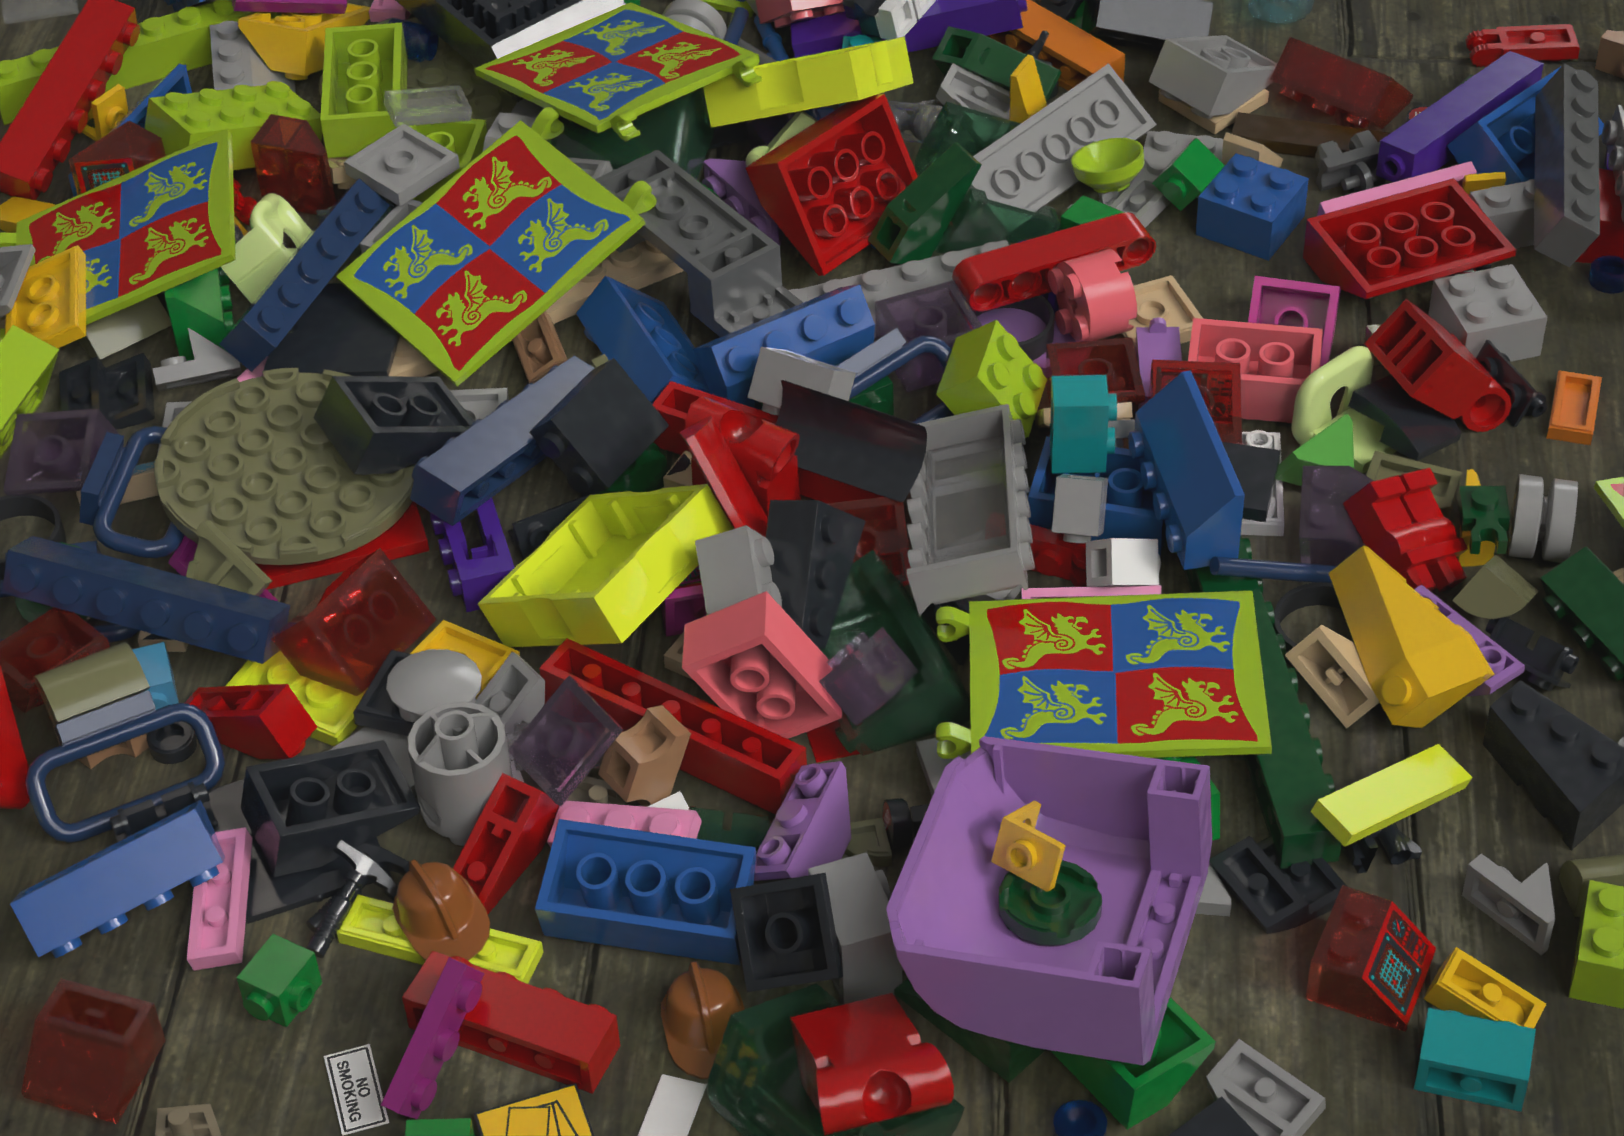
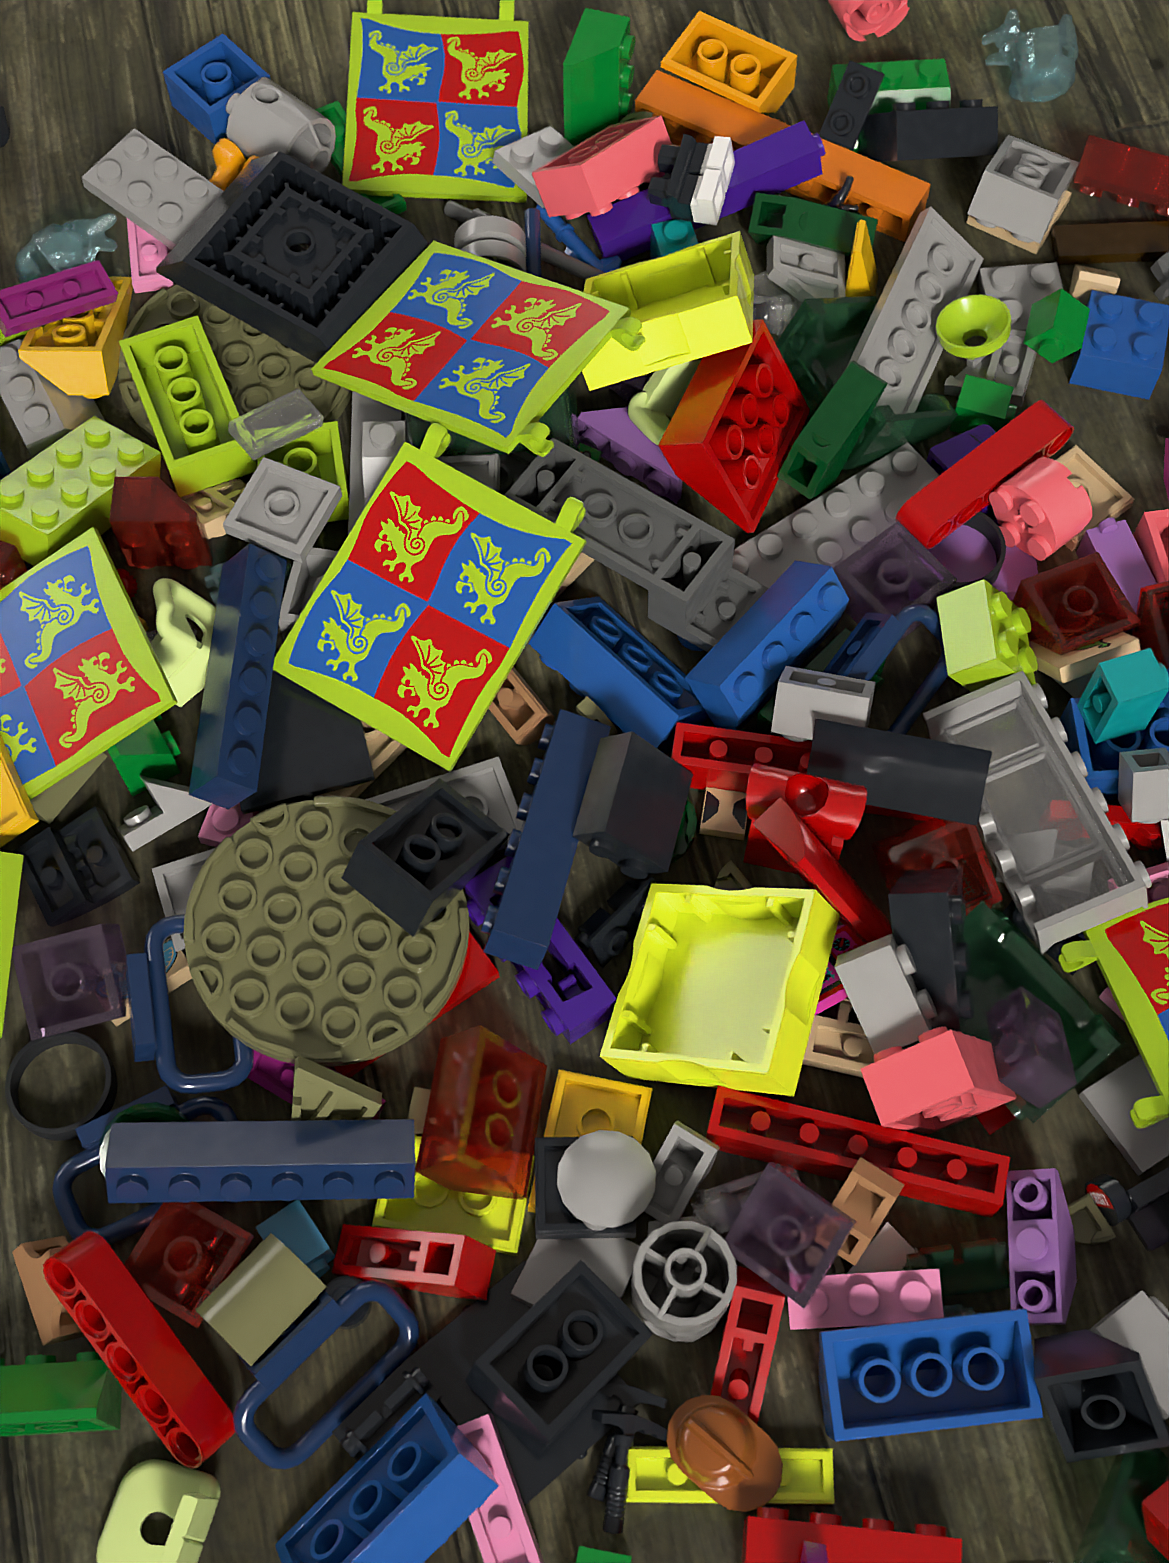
camera: 20 degrees left, 20 degrees up
brick [388,18,439,62] -> none
dark orange piece [661,961,751,1079] -> none

